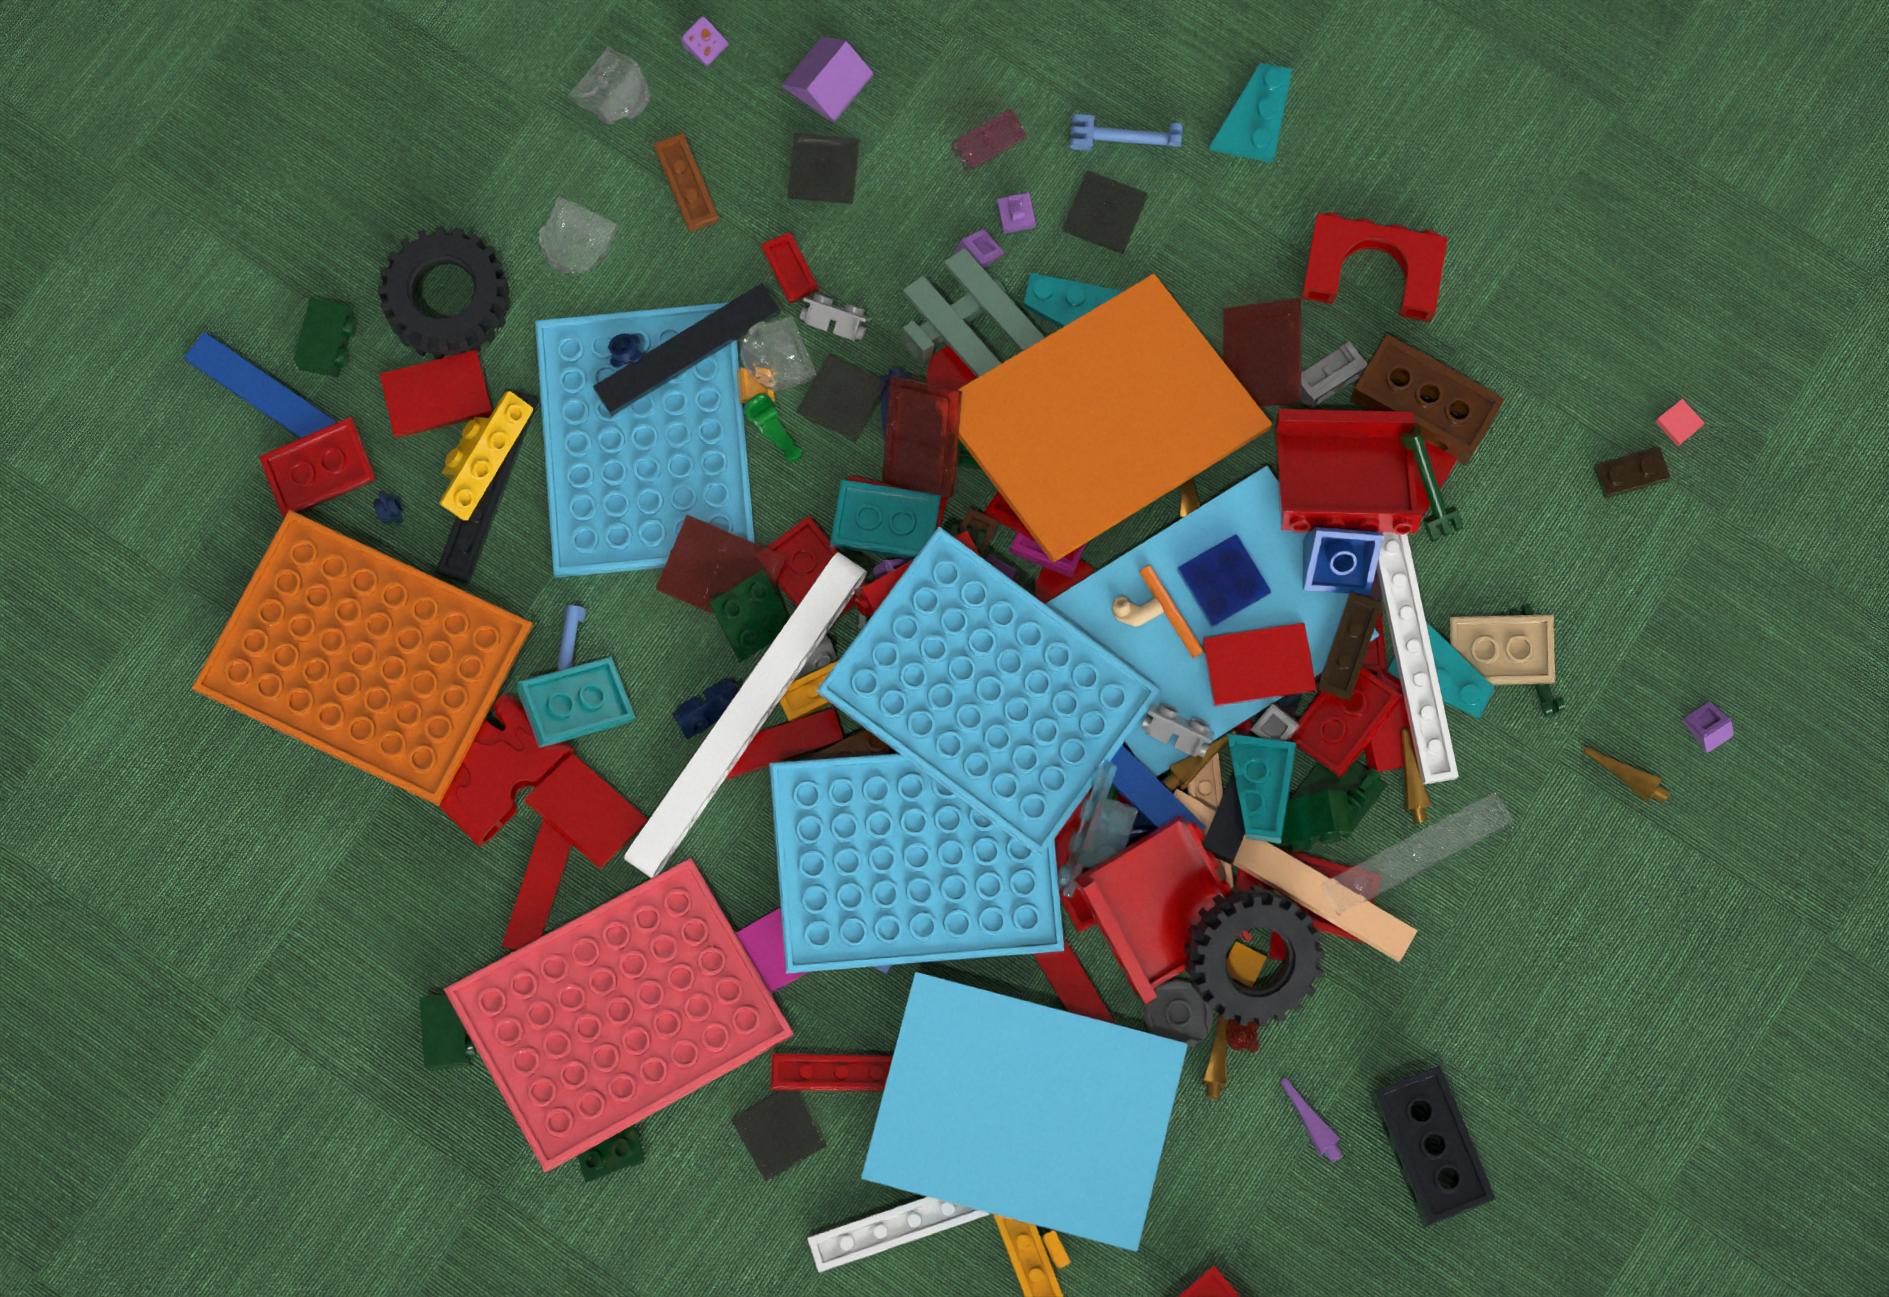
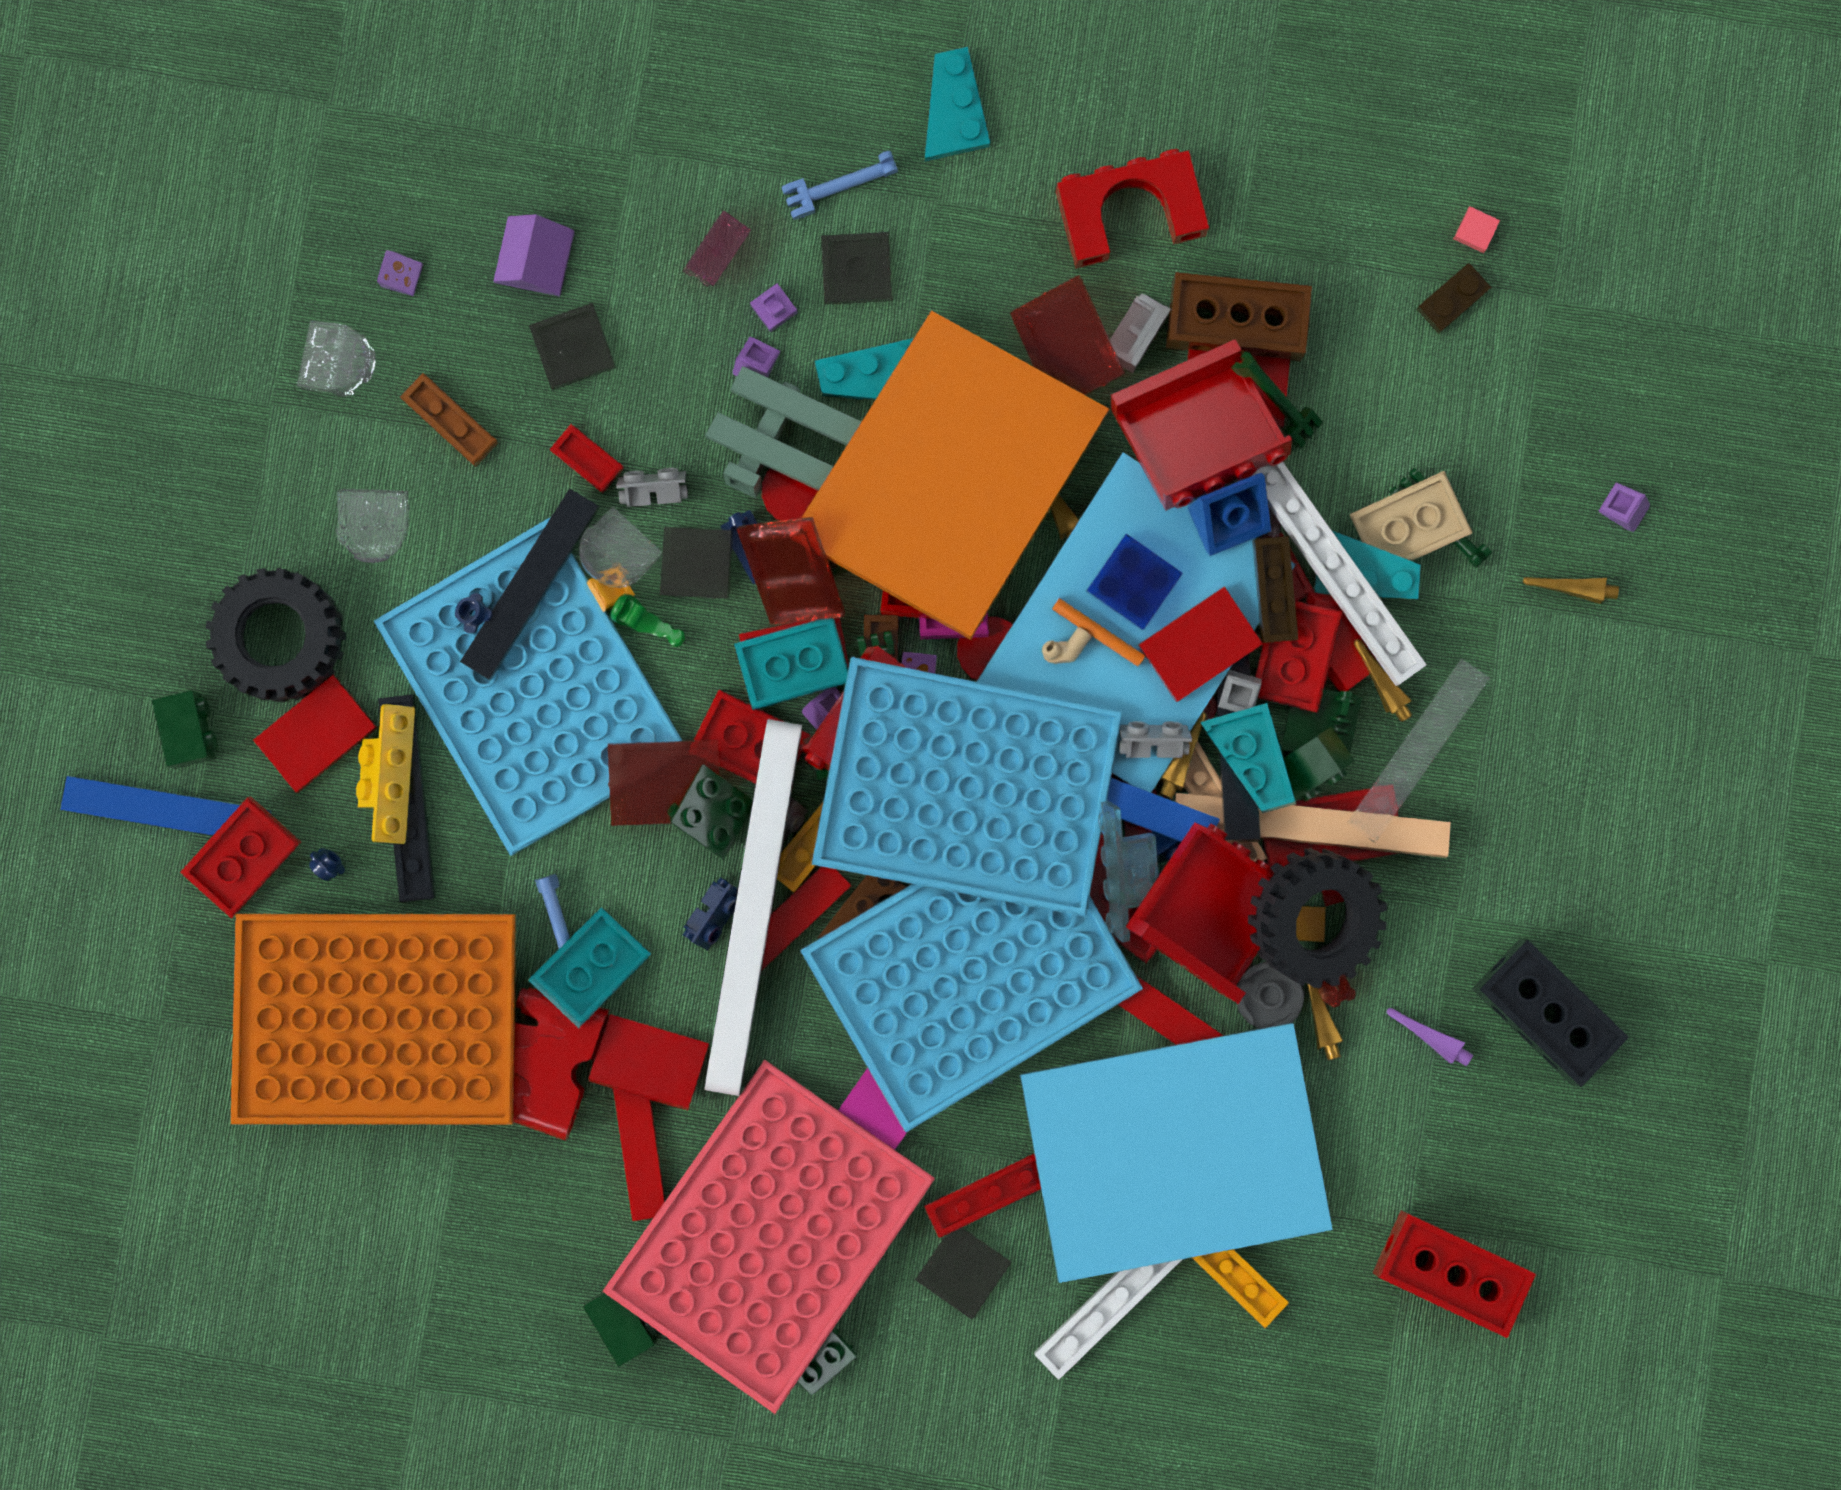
camera: 25 degrees left, 10 degrees up
light orange tile [1042,1230,1071,1269] -> none

